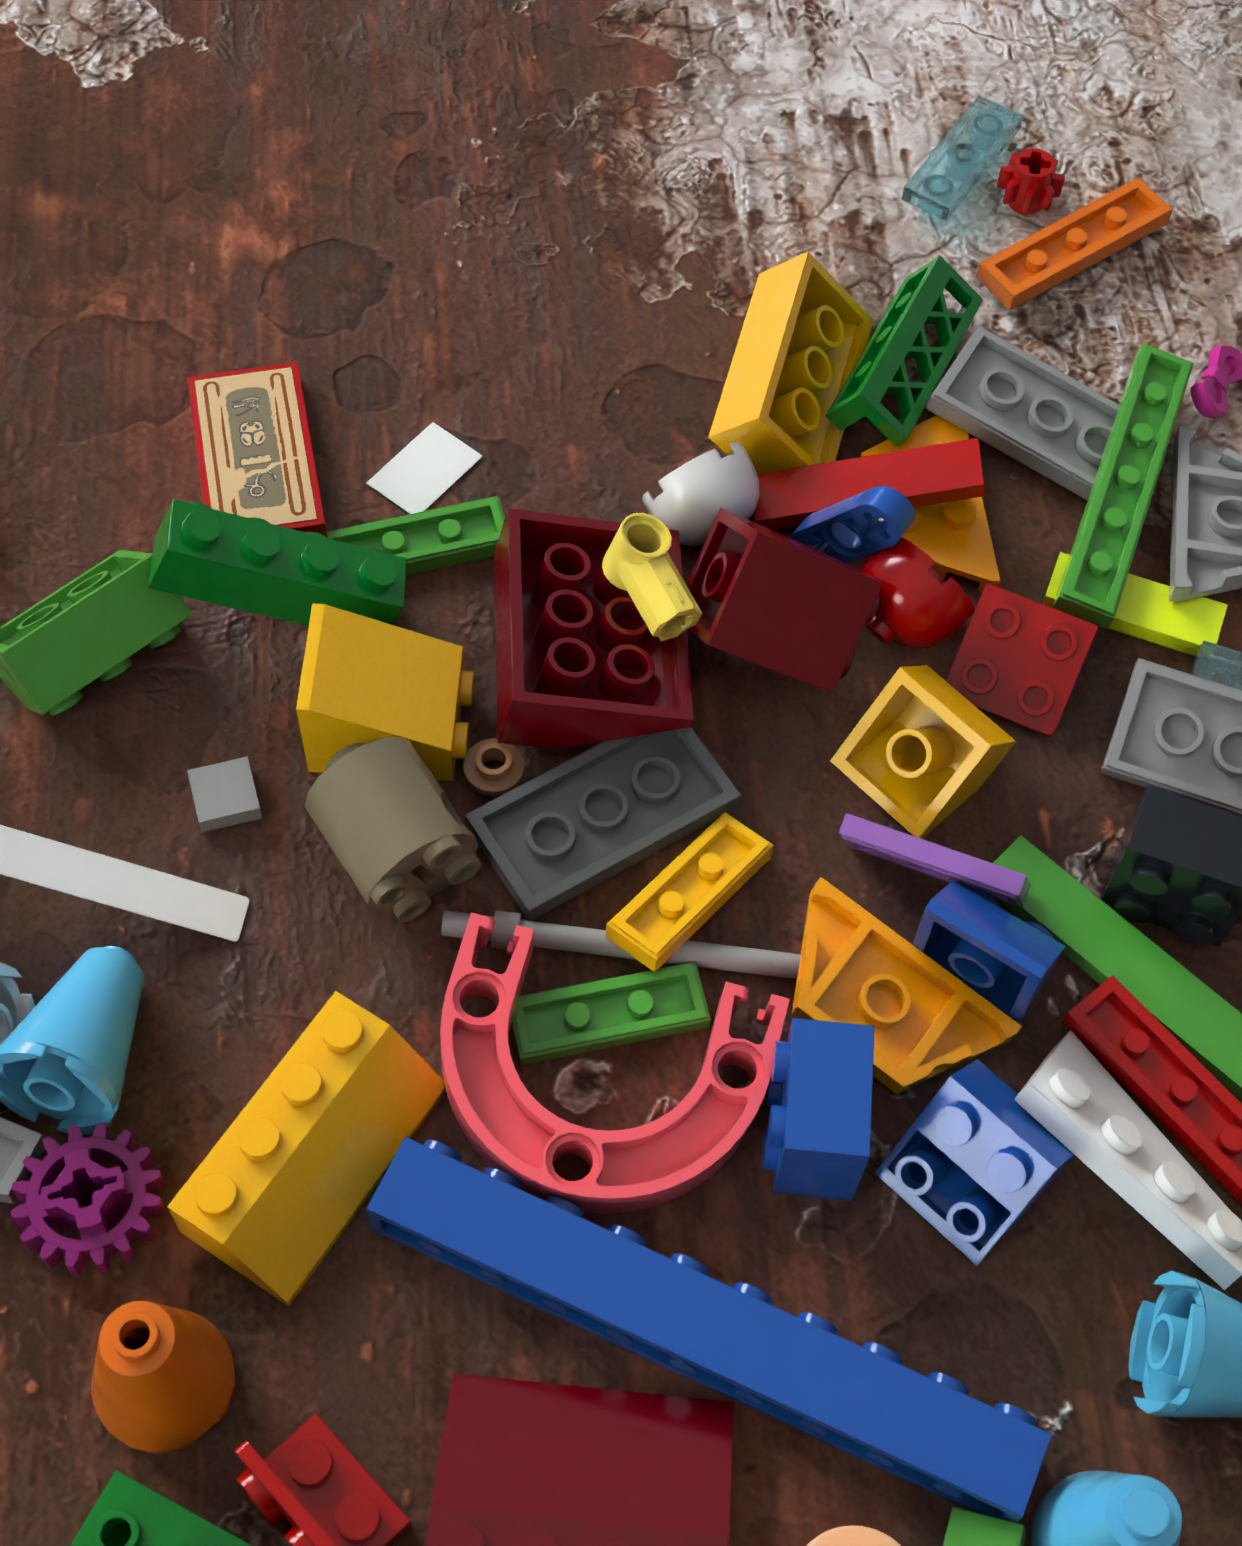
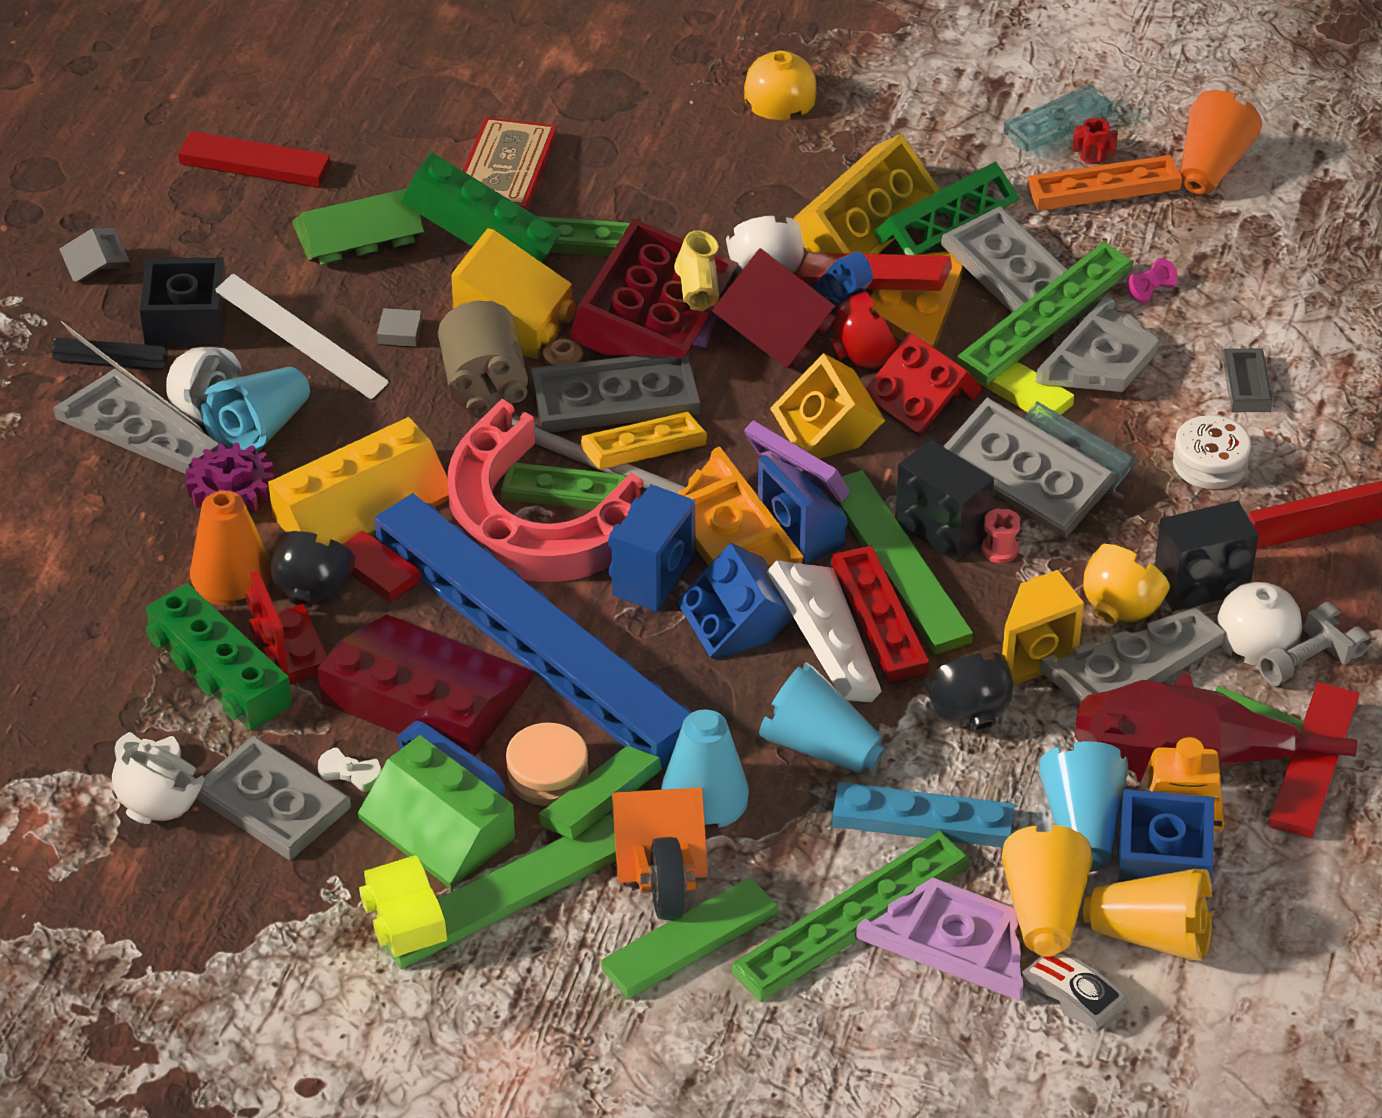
camera: 25 degrees right, 15 degrees down
white sticker [366,422,483,514] -> none
none -> black cylinder [270,531,356,608]
none -> red tile [342,530,421,602]
none -> yellow cylinder [744,51,817,120]
none -> orange cone [1180,90,1263,194]

